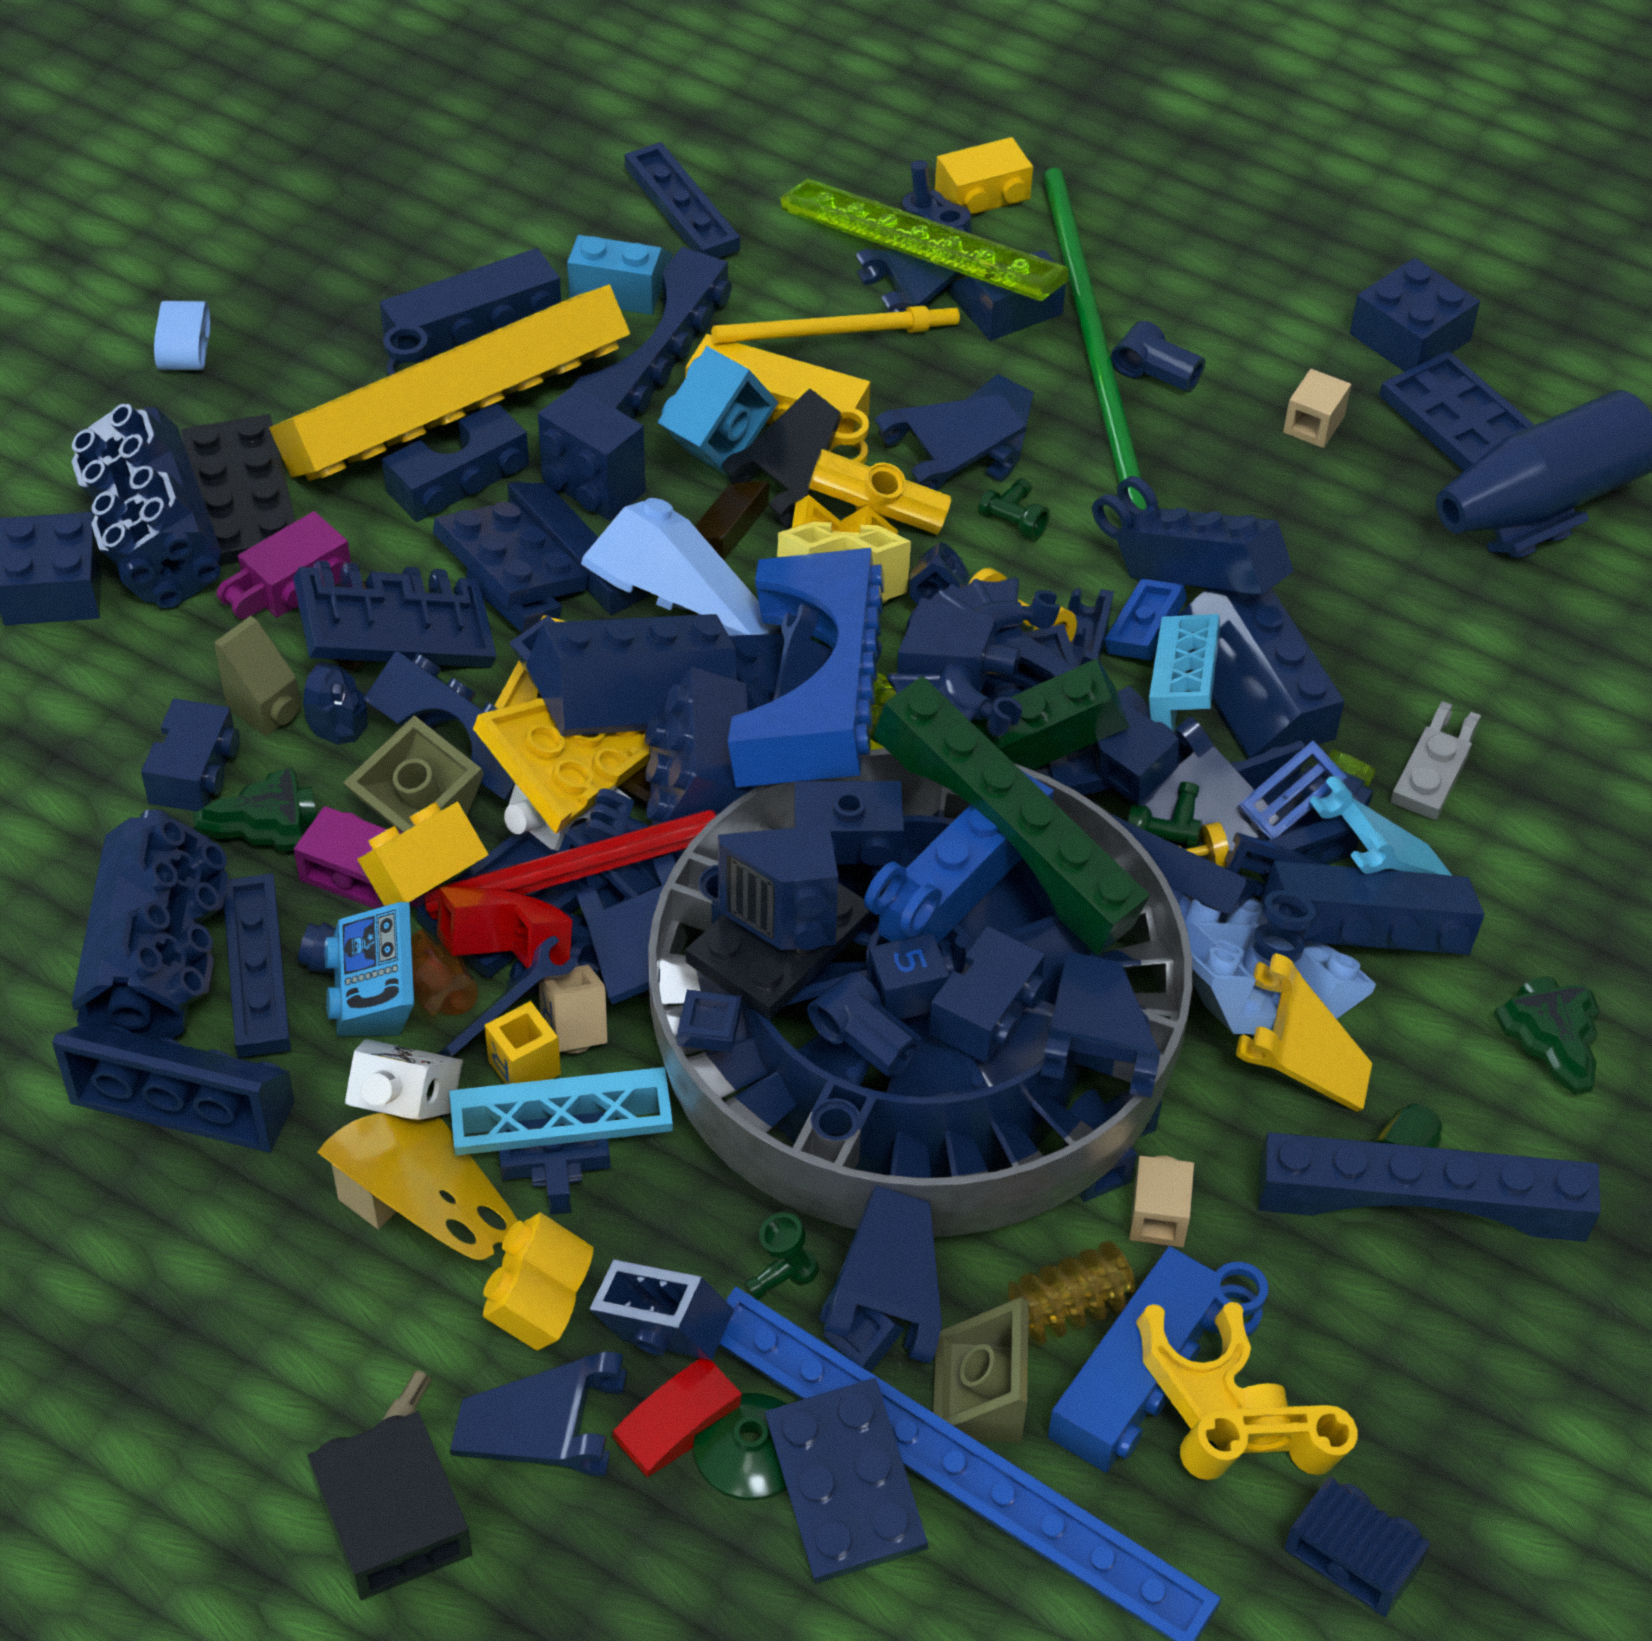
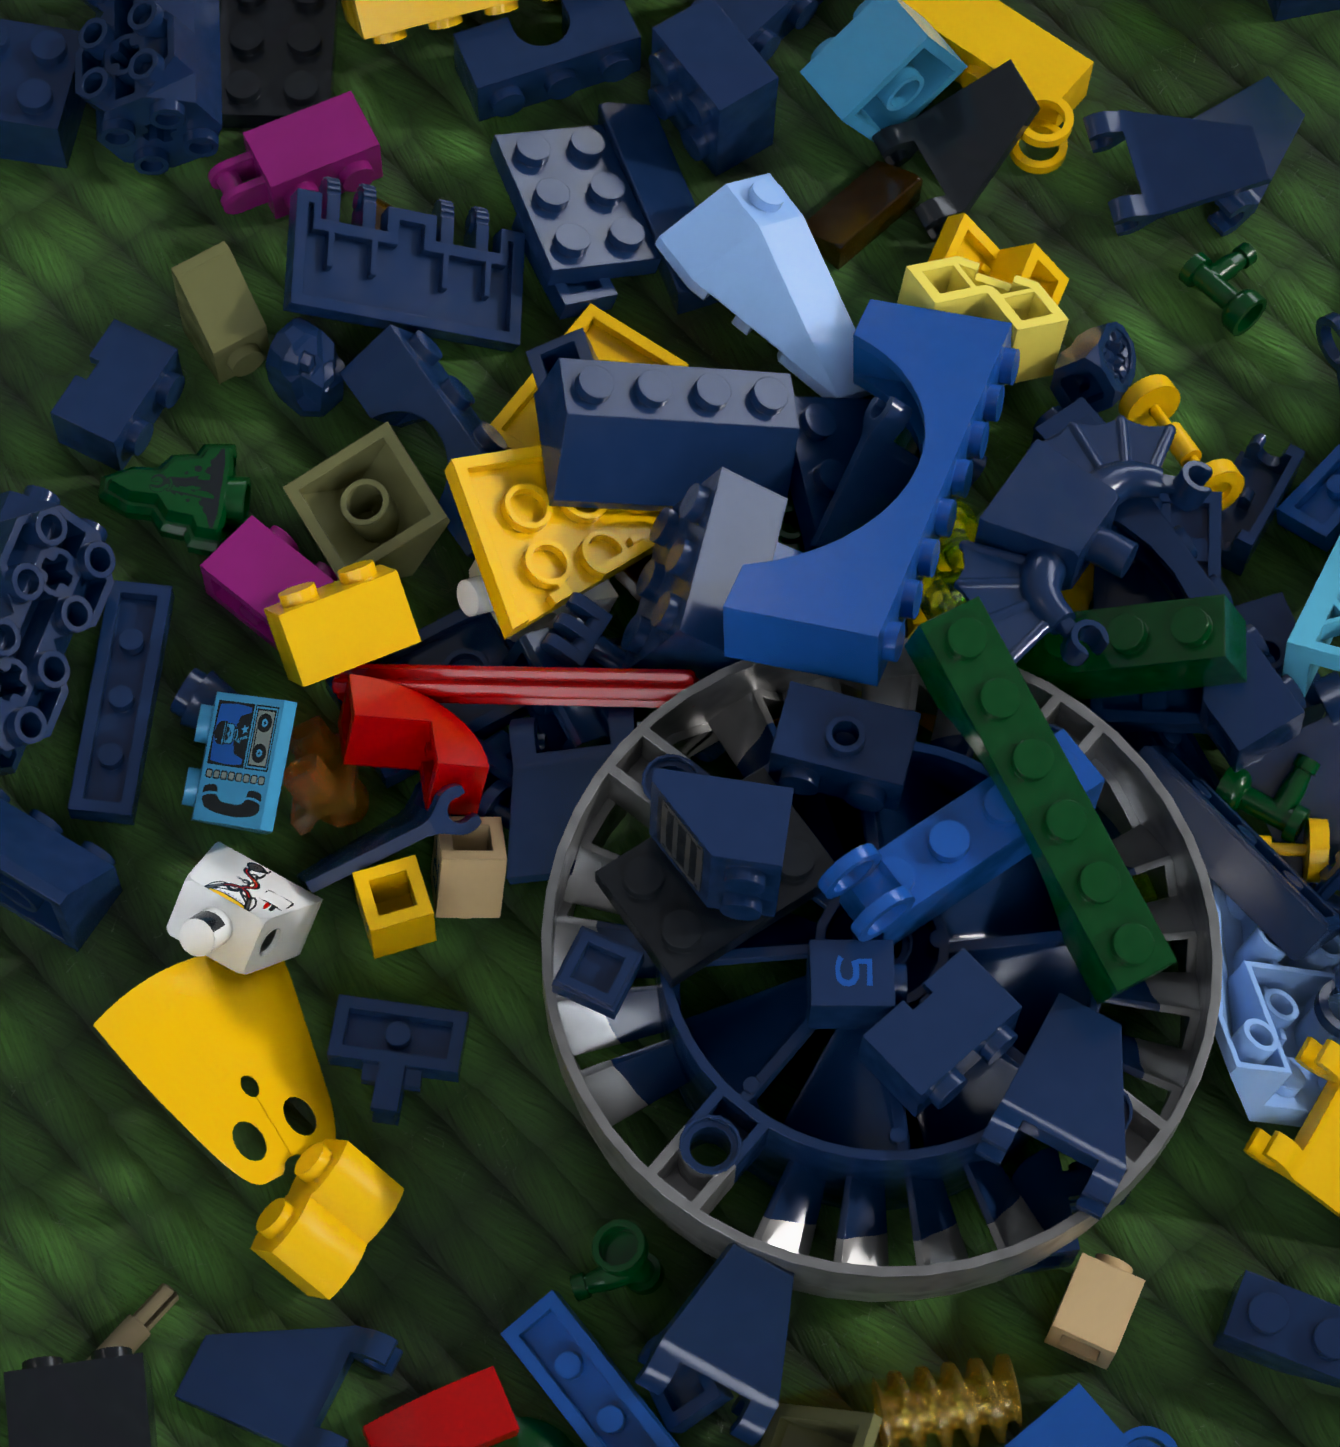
camera: 15 degrees right, 15 degrees up
medium azure fence [449,1067,673,1156] -> none
dark blue brick [589,1259,734,1360] -> none
dark blue piece [807,971,922,1077] -> none
yellow piece [809,449,952,535] -> none

